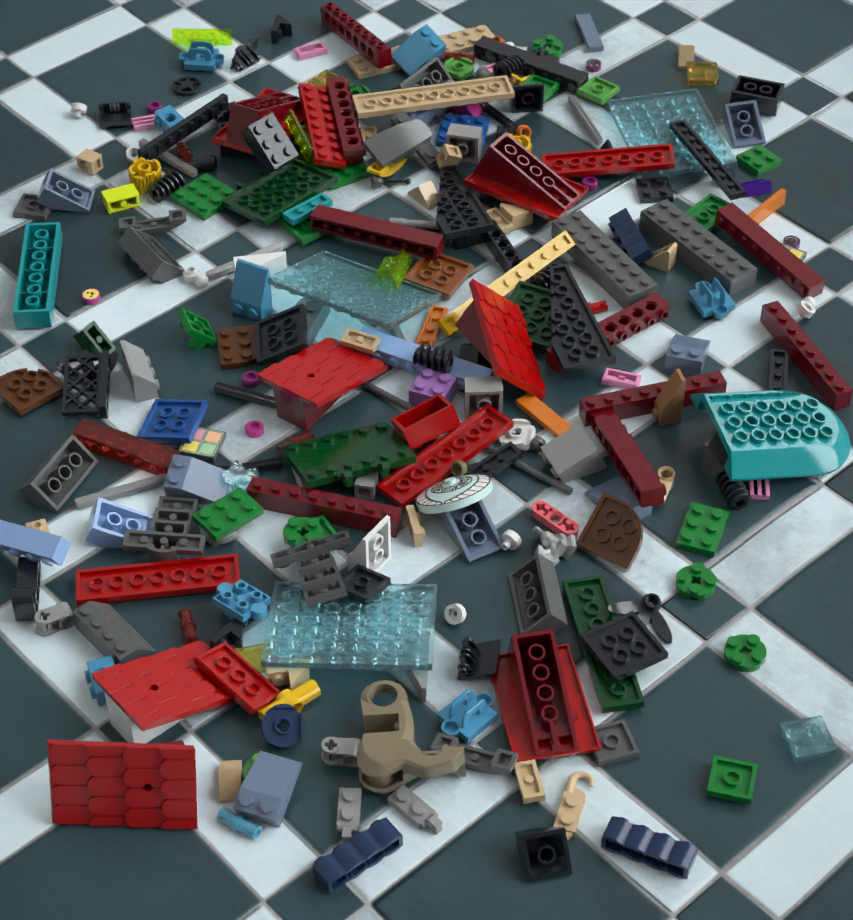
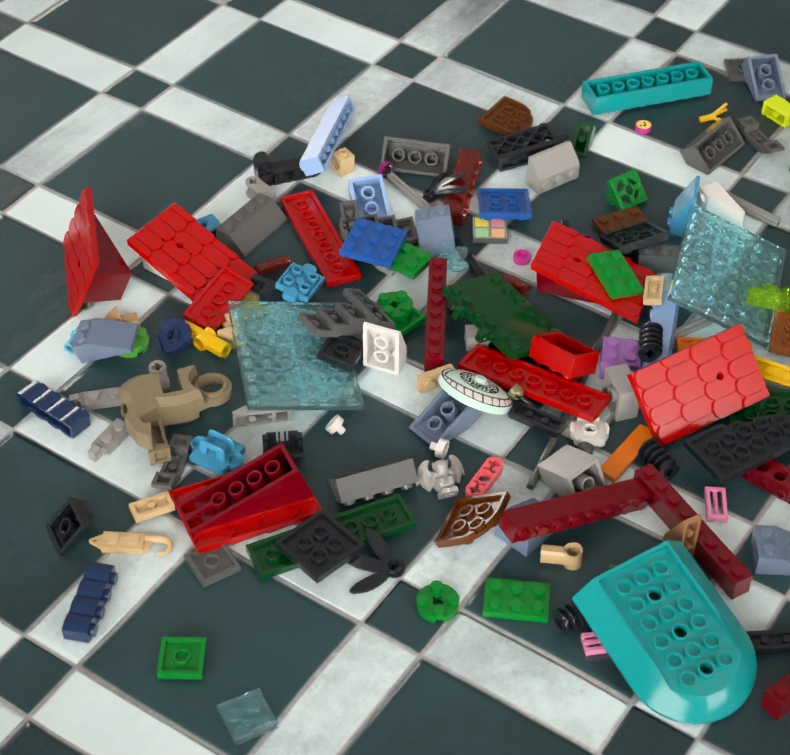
camera: 75 degrees right, 0 degrees up
white plate [183,266,209,288] -> none
green plate [724,634,767,672] -> none
none -> blue plate [339,217,408,269]
none -> tile [378,161,394,179]
none -> black plant [423,171,467,203]
none -> green plate [587,250,644,300]
none -> black piece [638,438,680,481]
none -> yellow plant [698,103,728,123]

